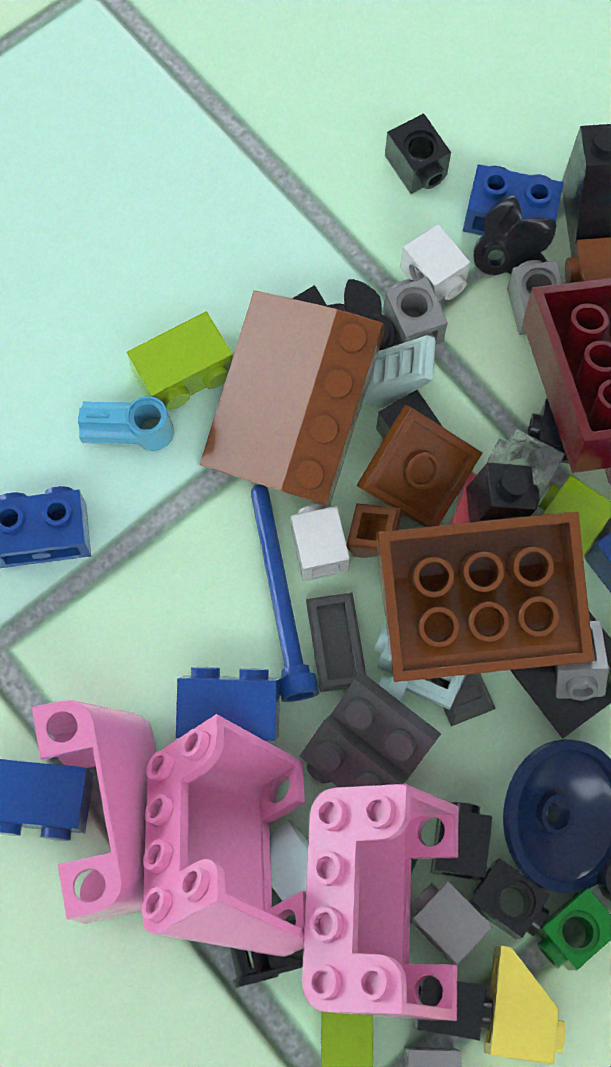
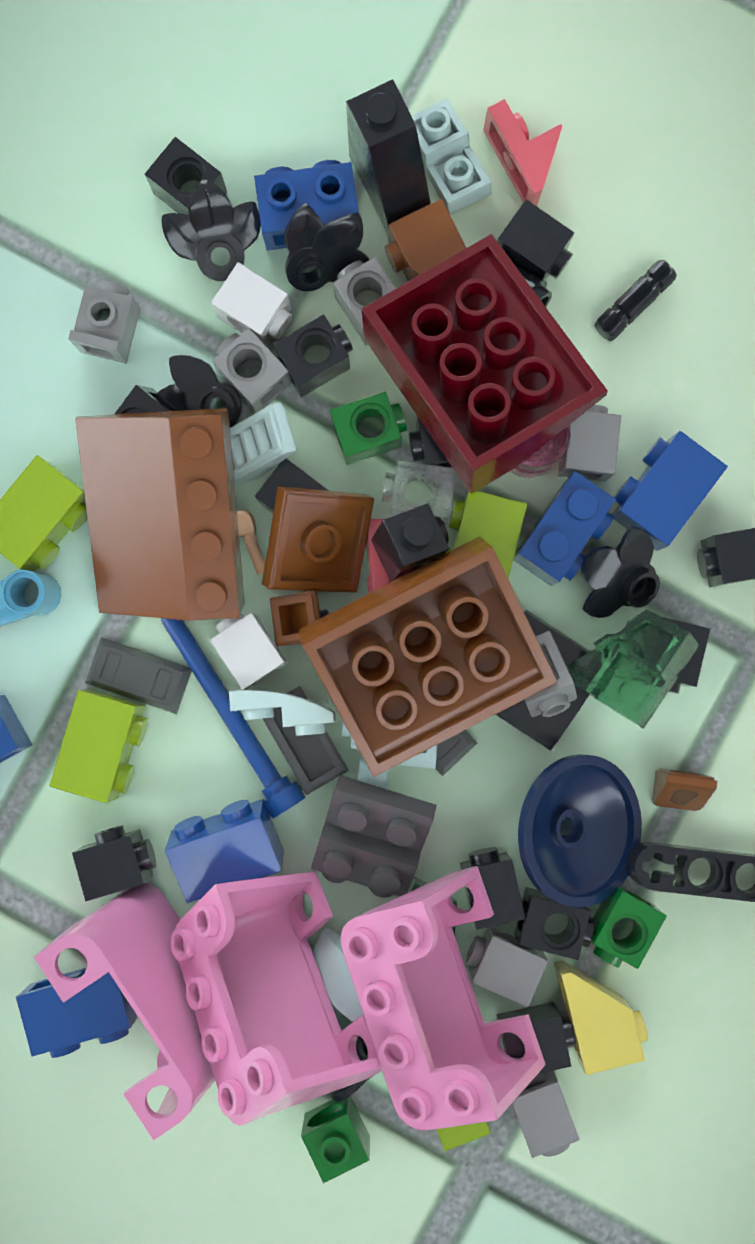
camera: 20 degrees left, 15 degrees up
none -> lime brick [49,689,148,804]
none -> light grey brick [68,281,141,364]
none -> black brick [72,825,156,902]
none -> dark grey tile [85,637,192,714]
none -> black plate [161,179,261,281]
none -> light aqua slope [229,690,336,736]
none -> light nougat hand [237,510,265,575]
none -> black brick [273,314,353,398]
none -> green brick [301,1096,370,1184]
none -> green brick [329,391,407,465]

